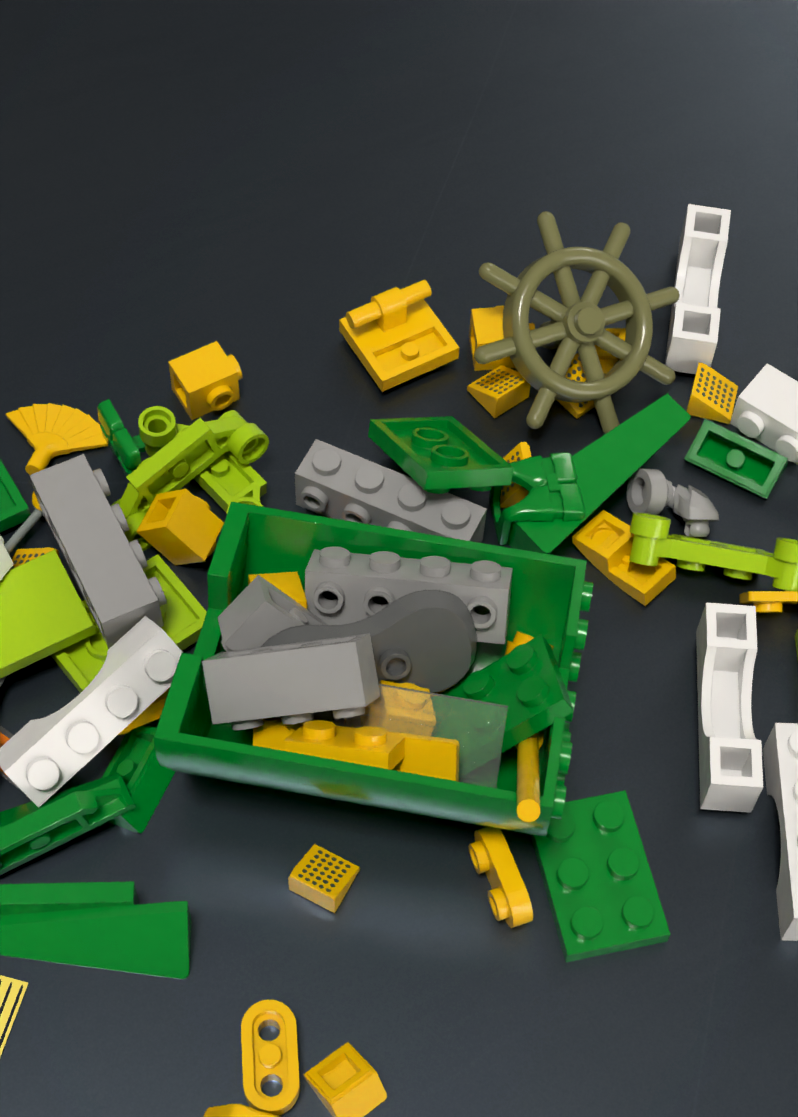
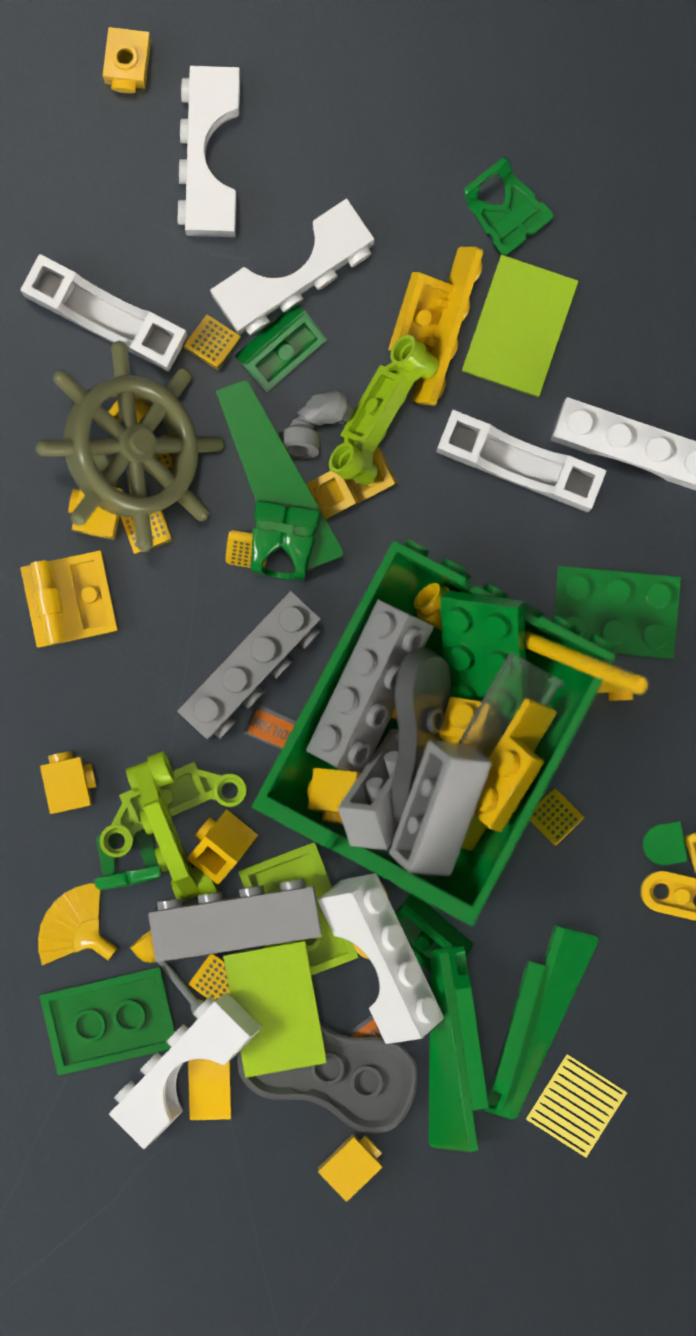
camera: 75 degrees left, 30 degrees up
green plate [368,416,514,494] -> none
none -> green tile [642,821,688,865]

